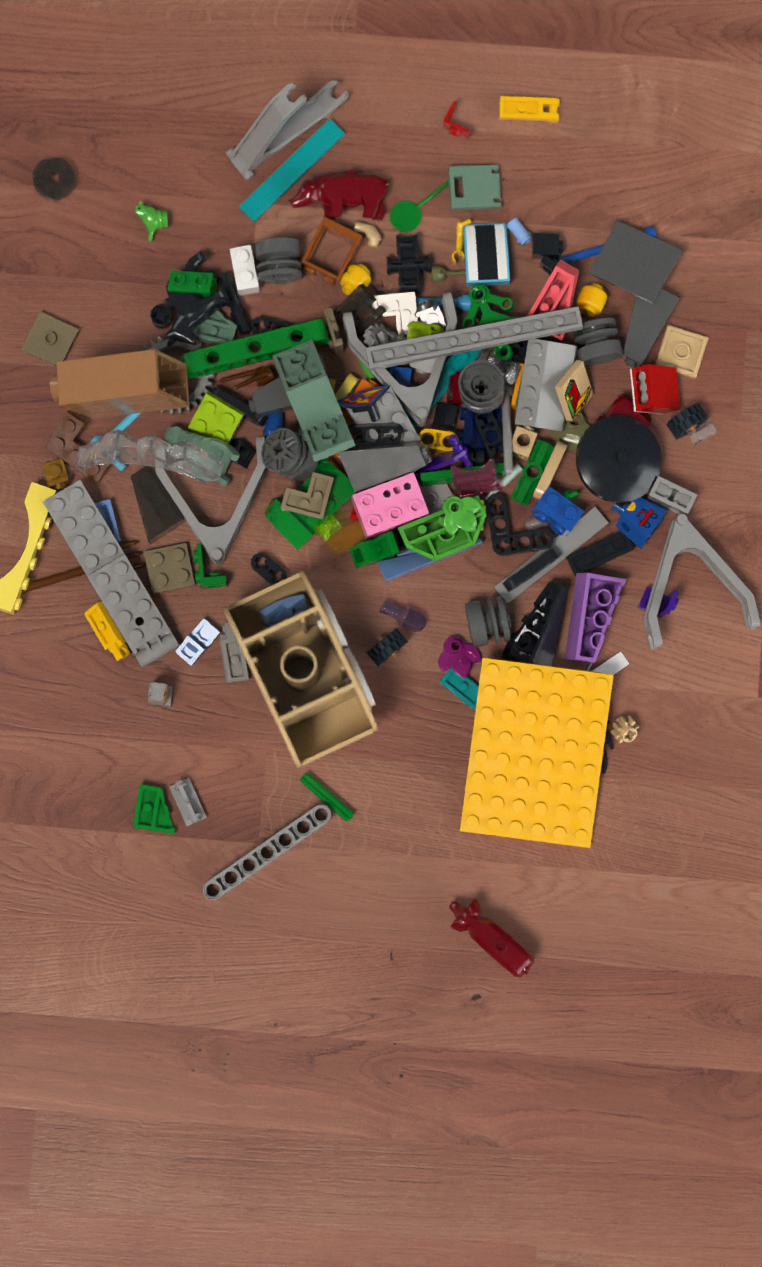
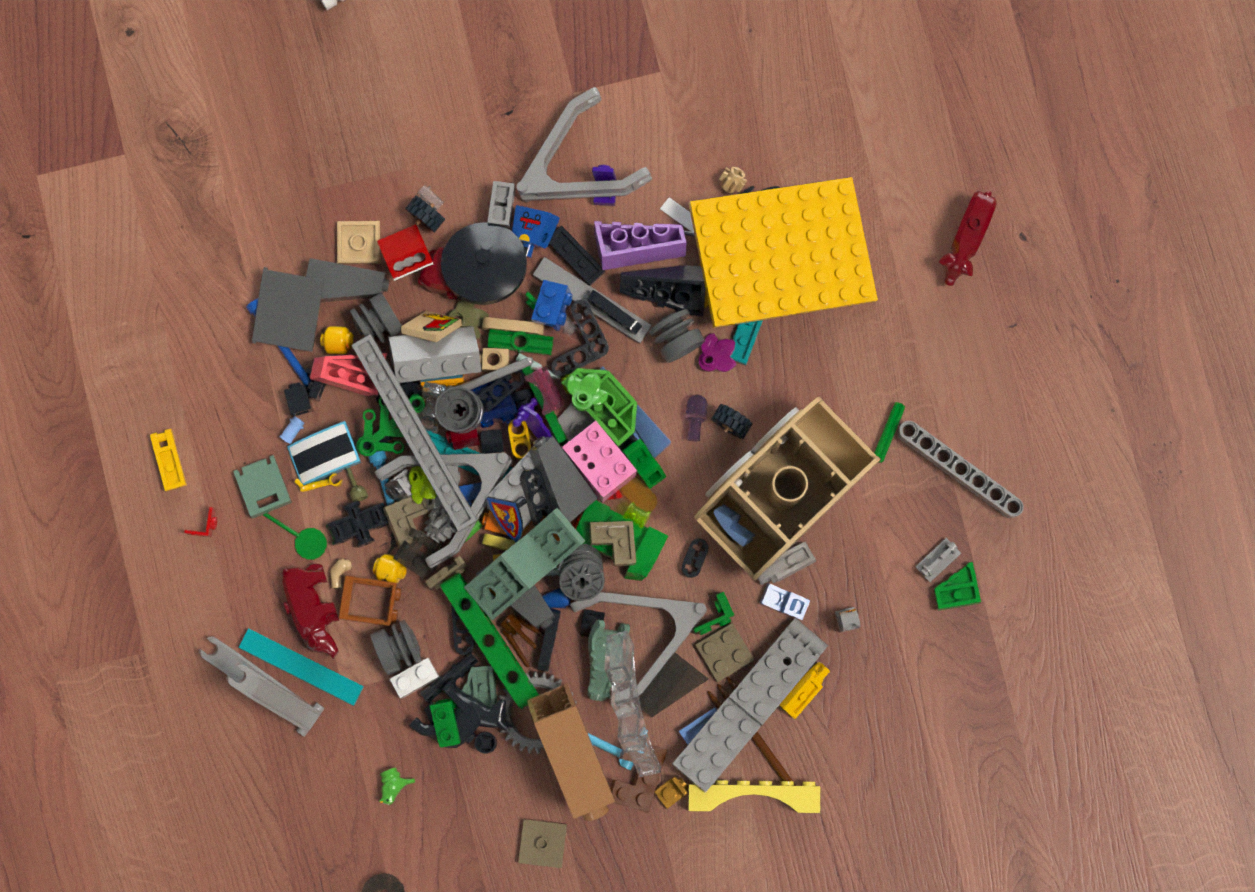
camera: 110 degrees left, 0 degrees up
lime plate [187,391,245,443] -> none

